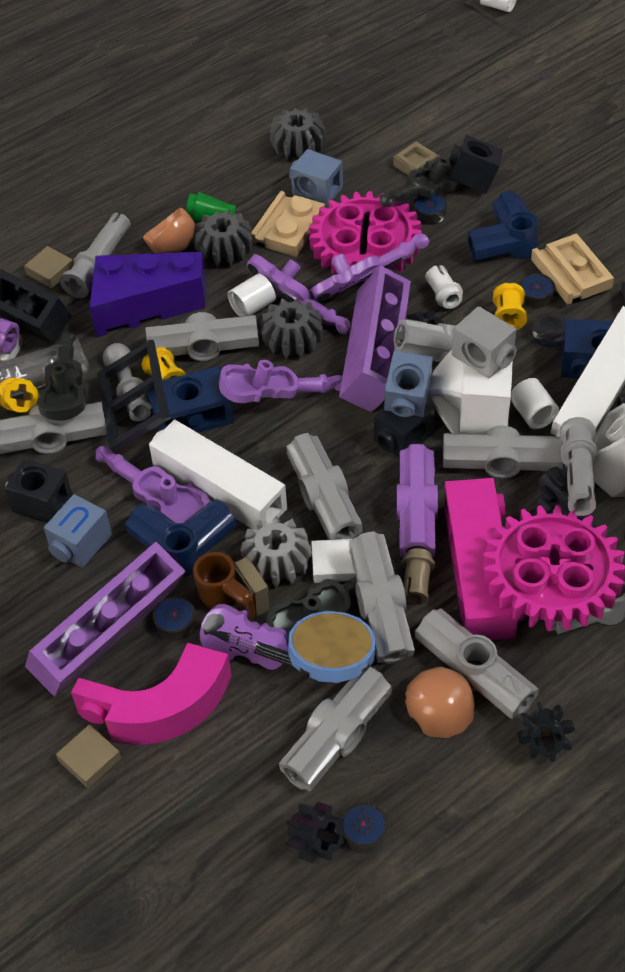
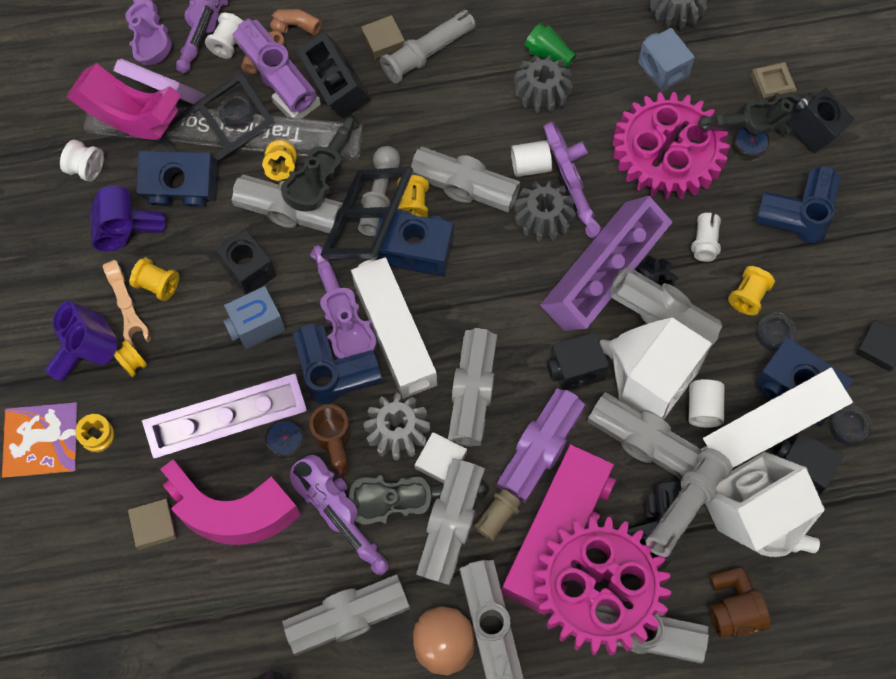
camera: 30 degrees right, 15 degrees up
dark purple wedge [90,252,206,337] -> none
nougat hair [143,208,195,254] -> none
medium lavender piece [218,360,343,403] -> none
dark tan tile [235,557,270,616] -> none
tan plate [252,191,325,257] -> none
pearl gold tile [288,611,376,683] -> none
medium lavender piece [310,233,430,302] -> none
sand blue brick [384,350,433,417] -> none
light grey brick [452,306,517,378] -> none
tile [519,274,555,308] -> none
tan plate [531,233,614,305] -> none

